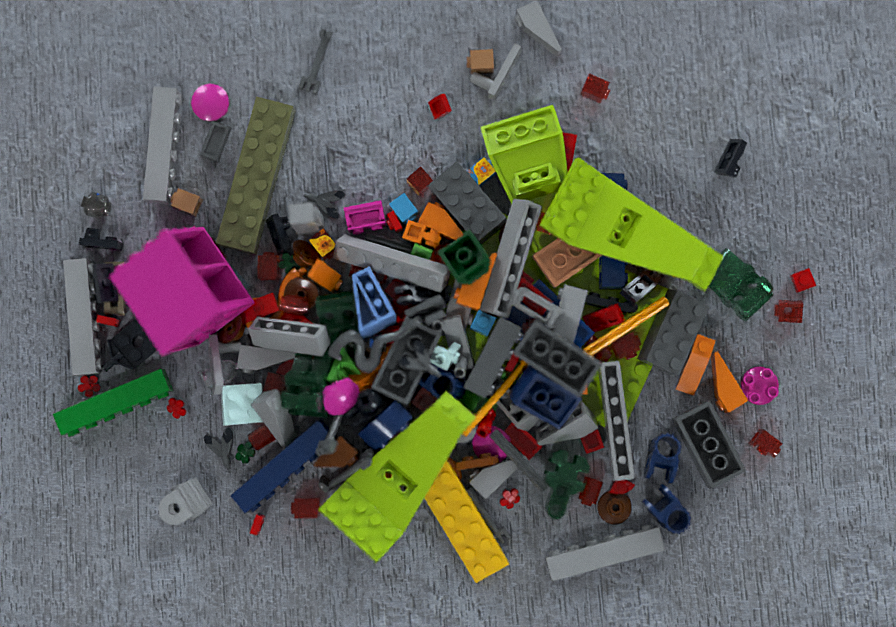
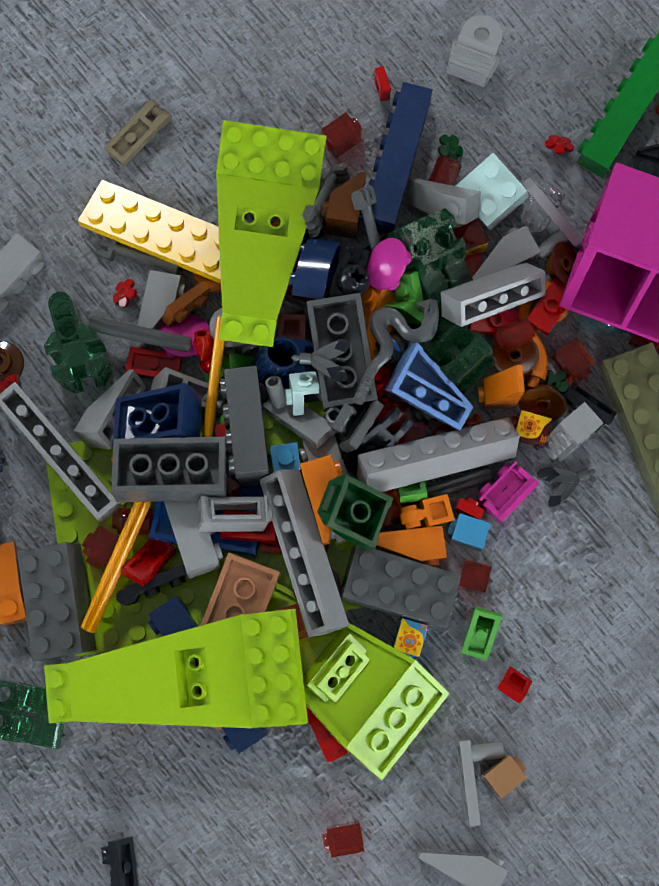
camera: 150 degrees right, 5 degrees down
dark grey piece [204,427,233,470] -> none
clear red brick [578,476,603,507] -> none
red plate [580,429,604,454] -> none
black hinge [620,269,665,306] -> none
none -> dark tan plate [104,99,172,167]
none -> bright green slope [461,607,502,660]

